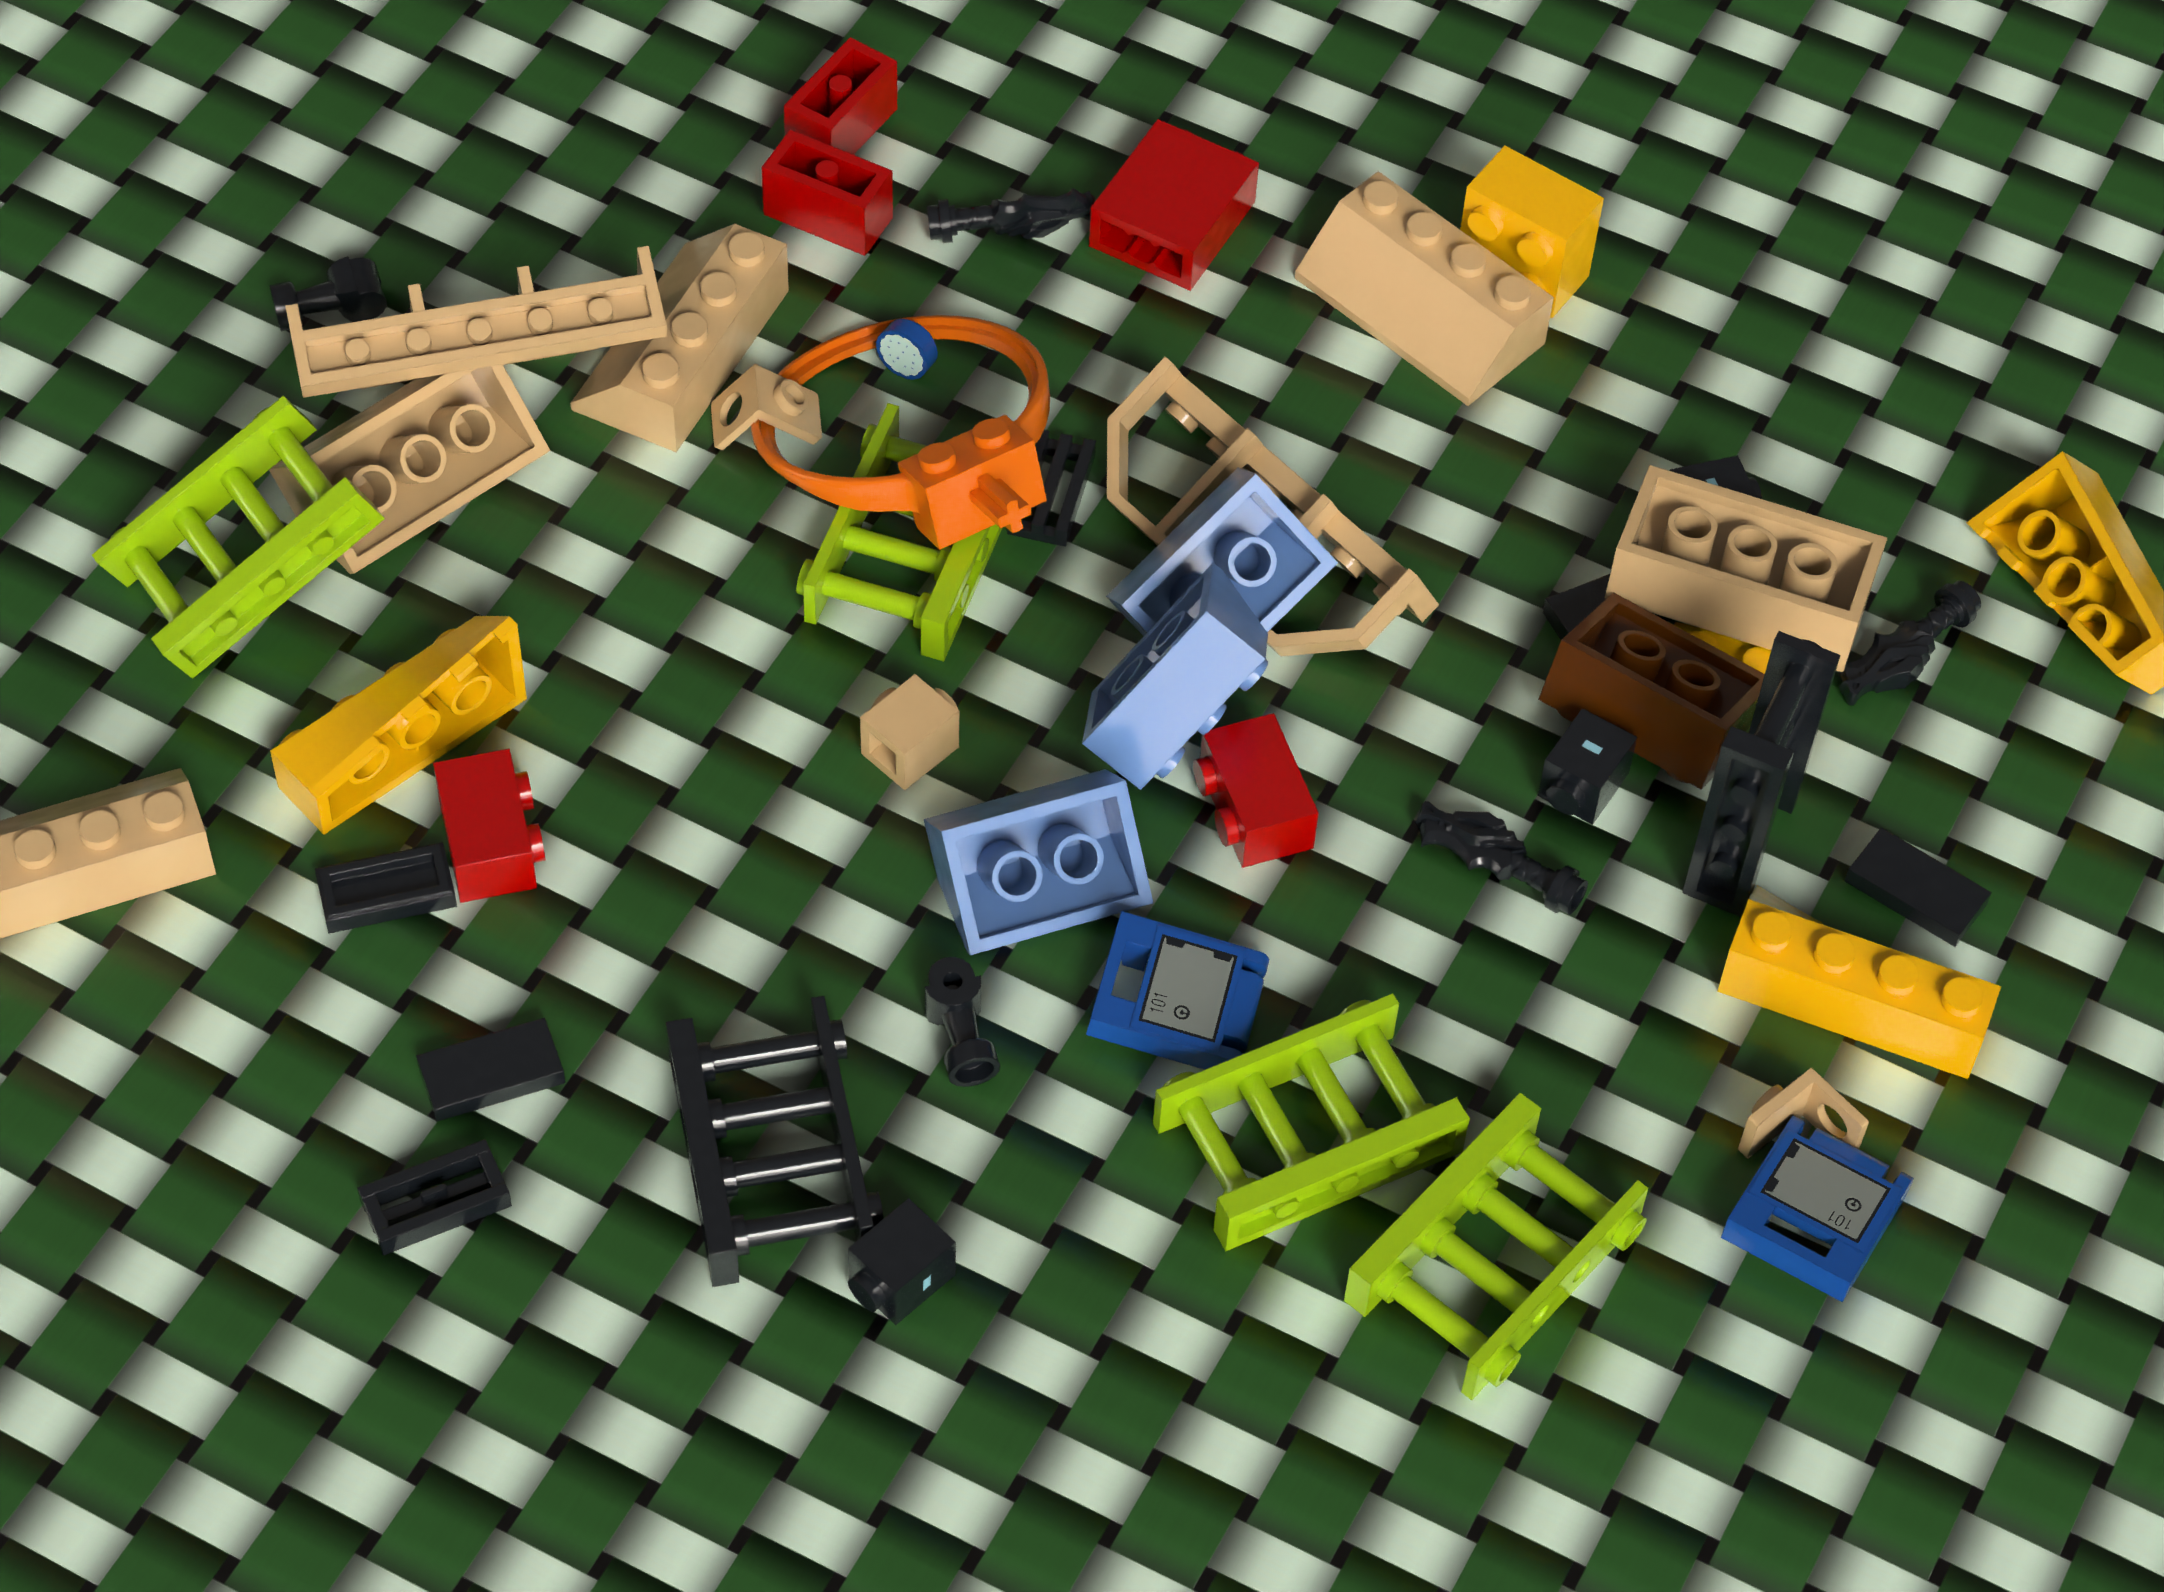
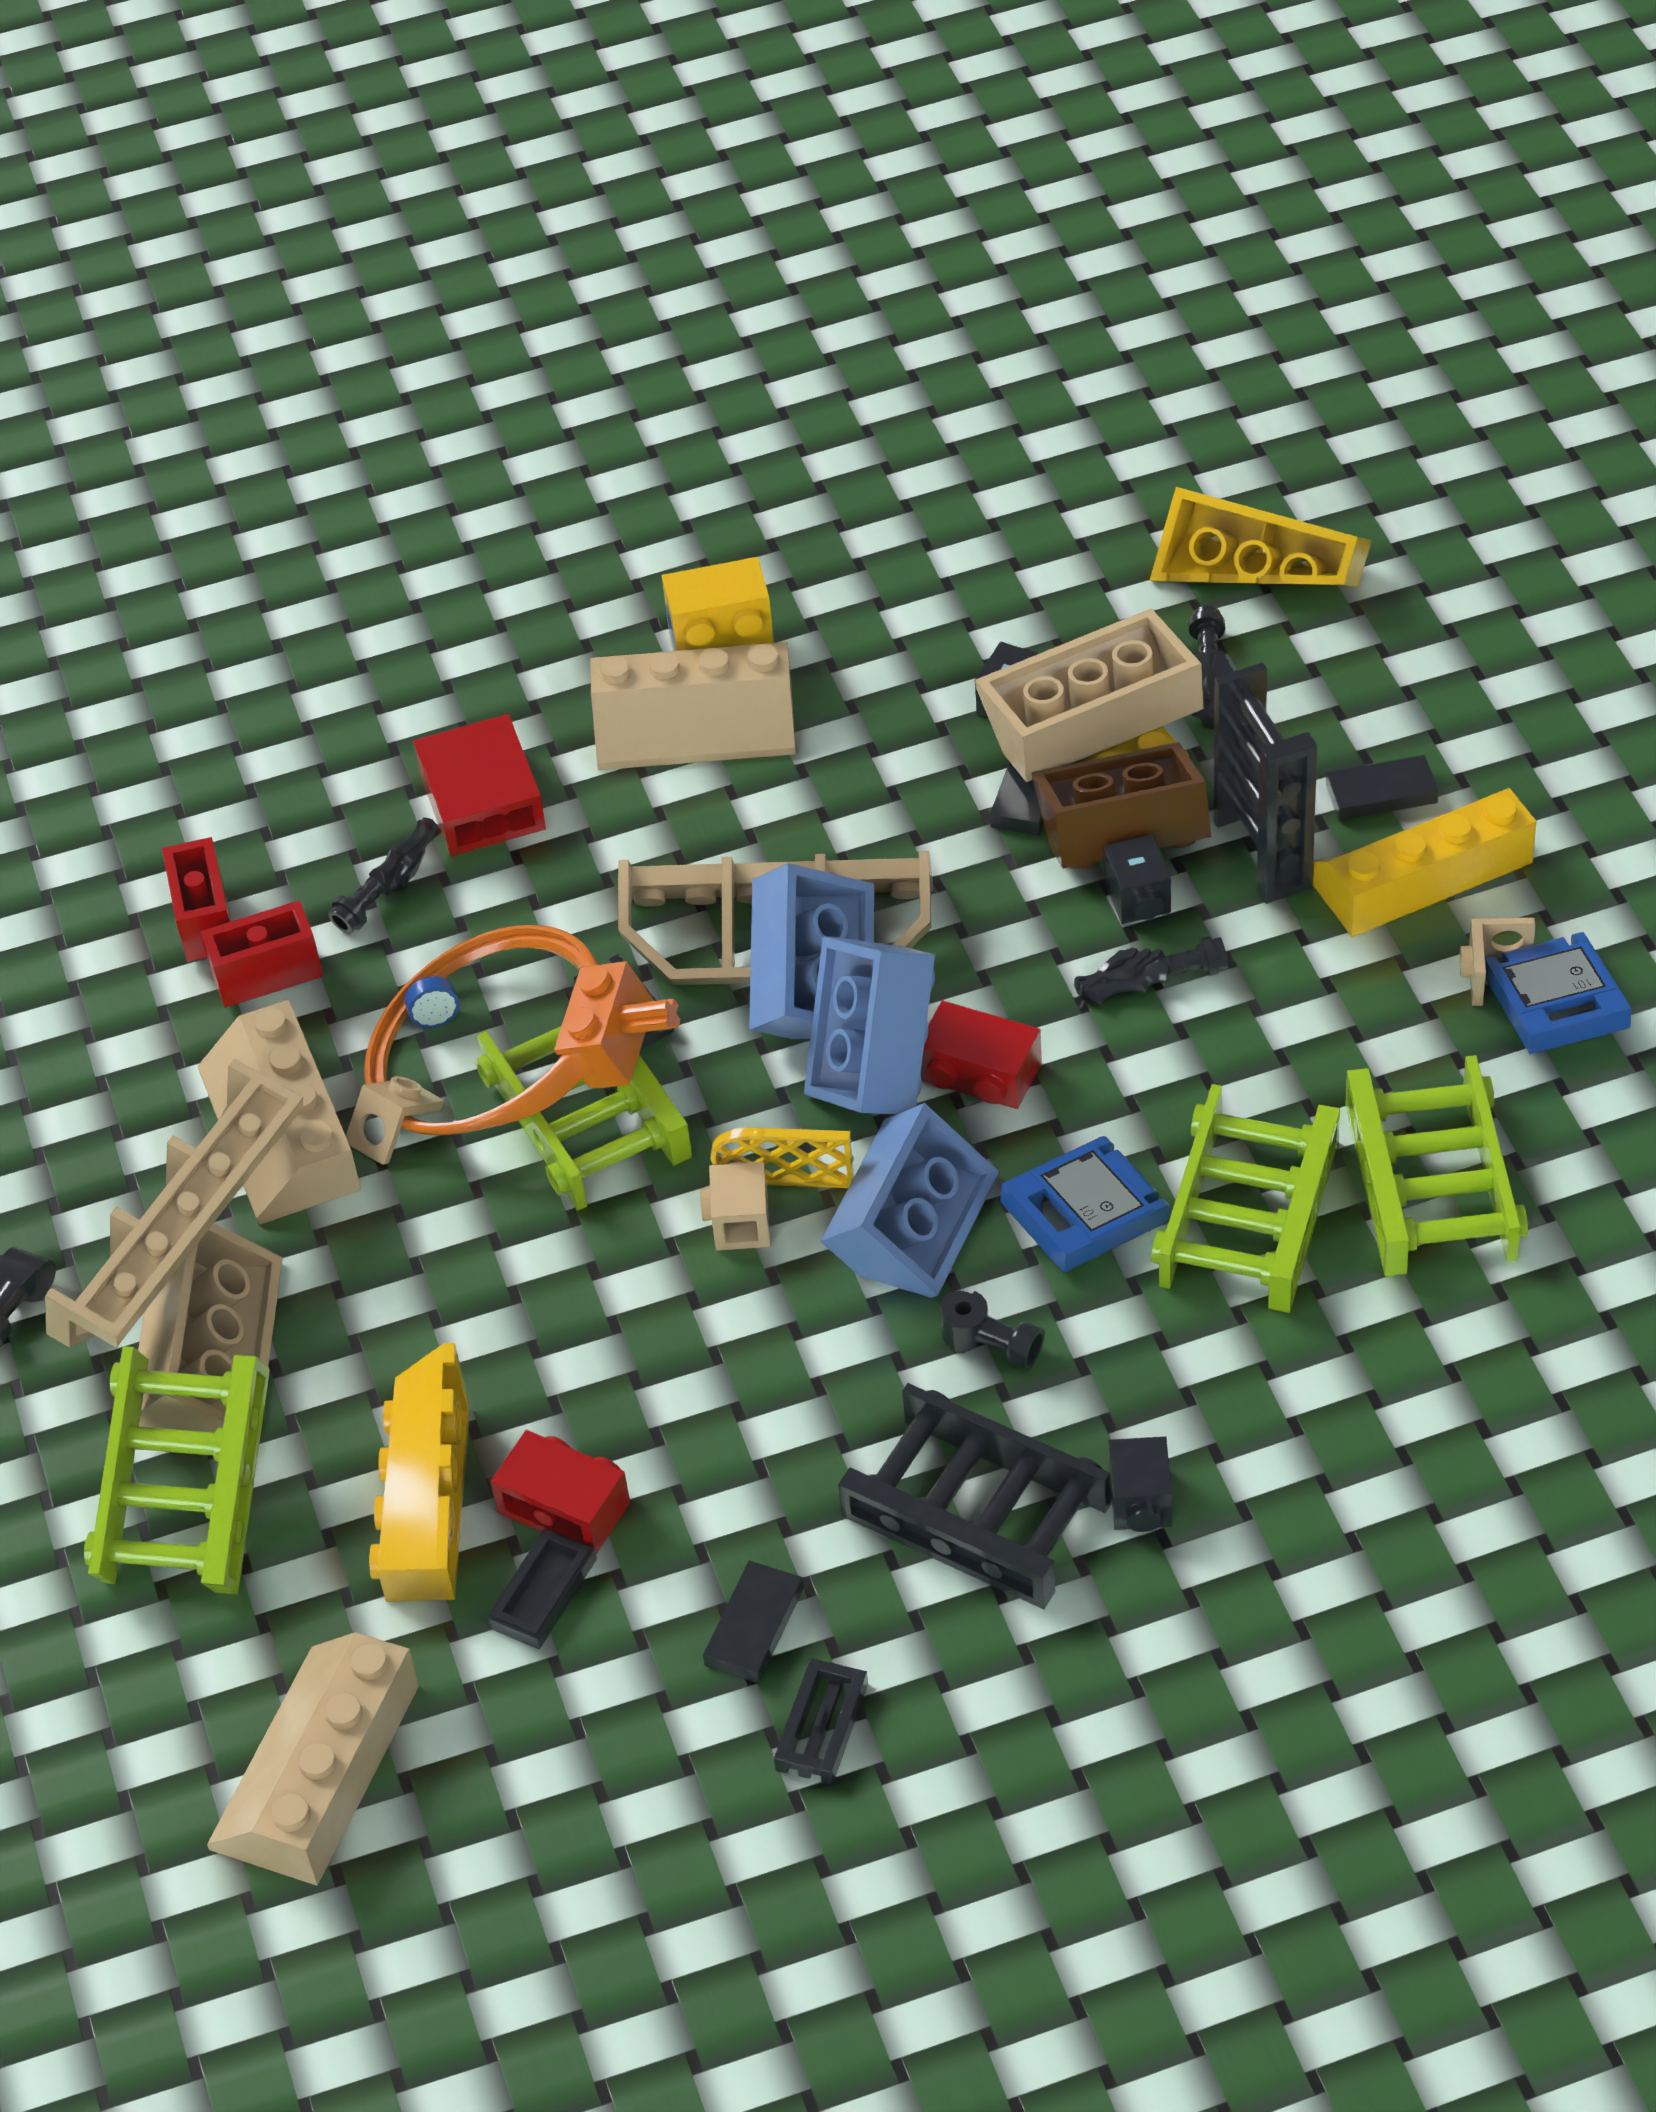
camera: 40 degrees left, 5 degrees down
none -> yellow window [710,1127,854,1188]

